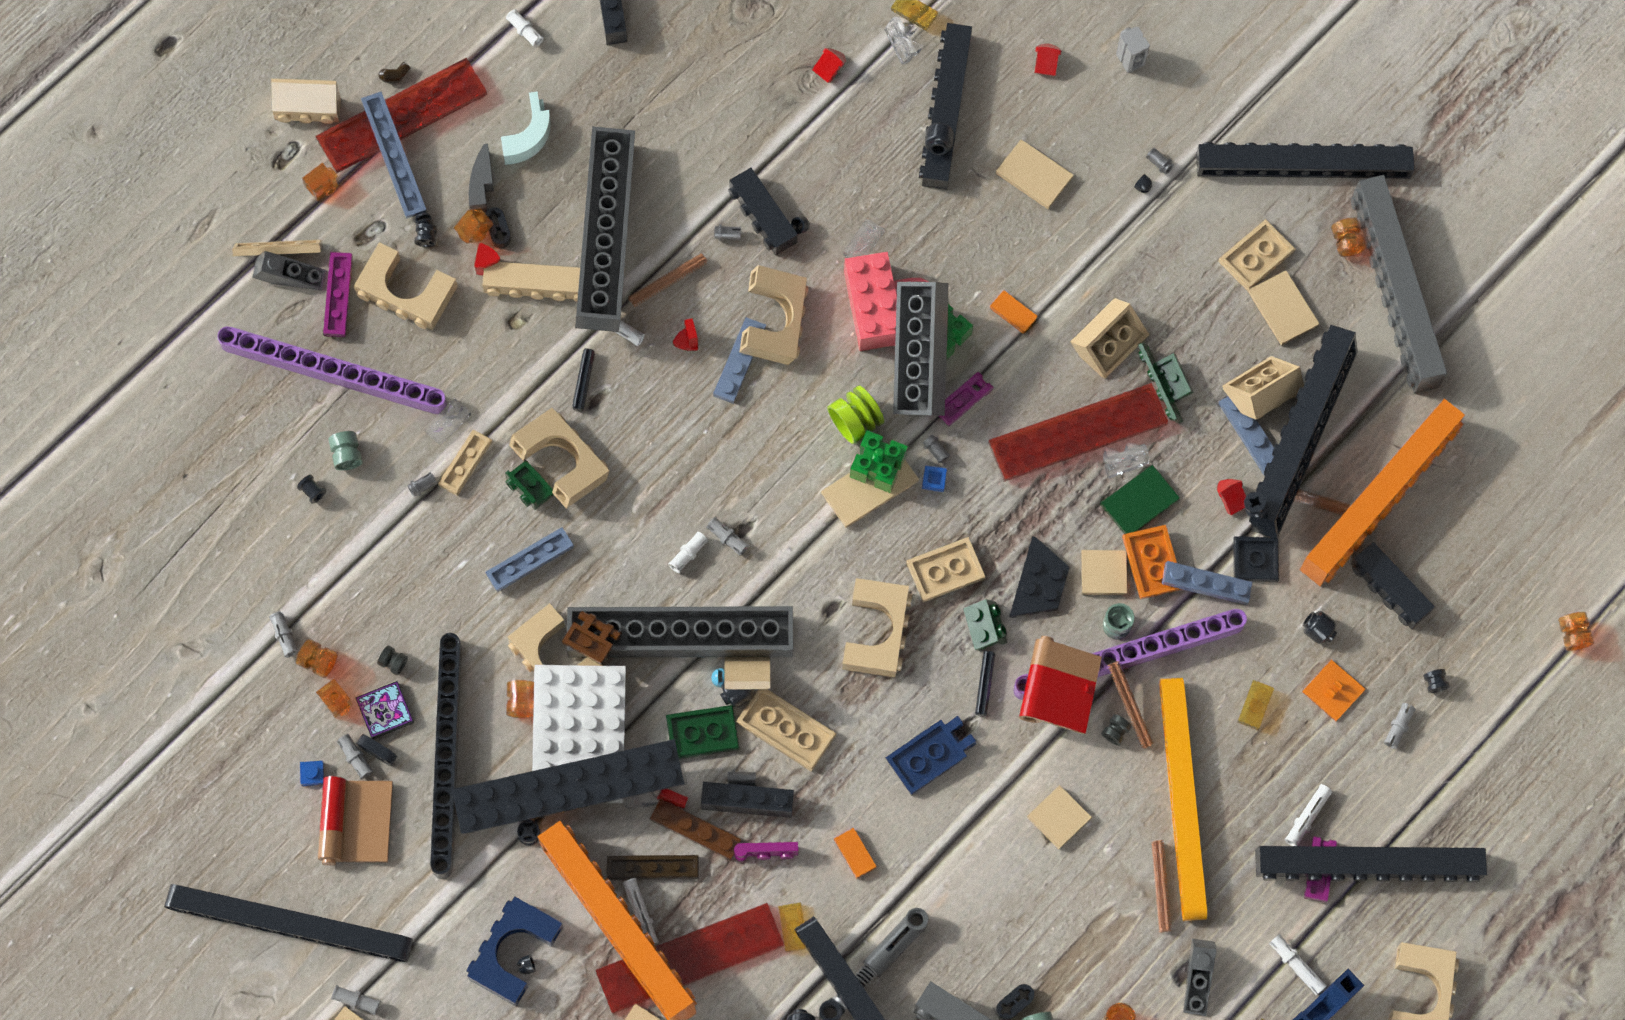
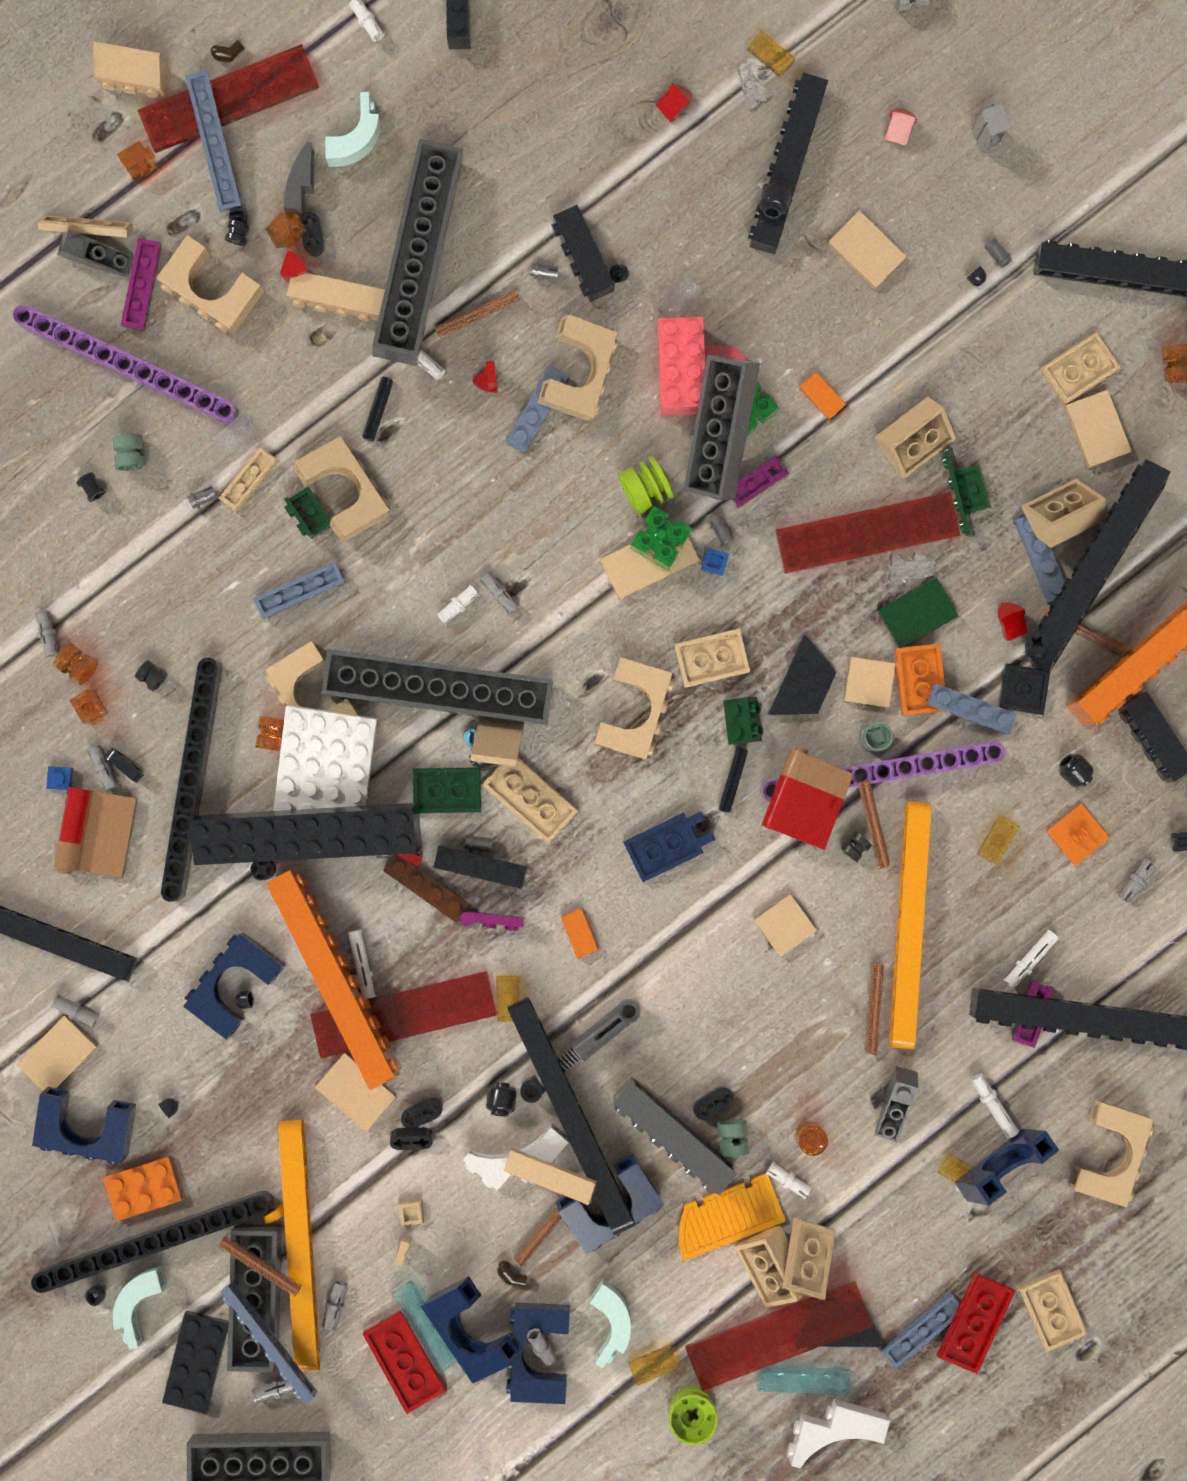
camera: 10 degrees right, 15 degrees up
tile [355,681,414,739] -> none
reddish brown plate [562,611,621,665] -> none
dark brown tile [607,855,699,880] -> none

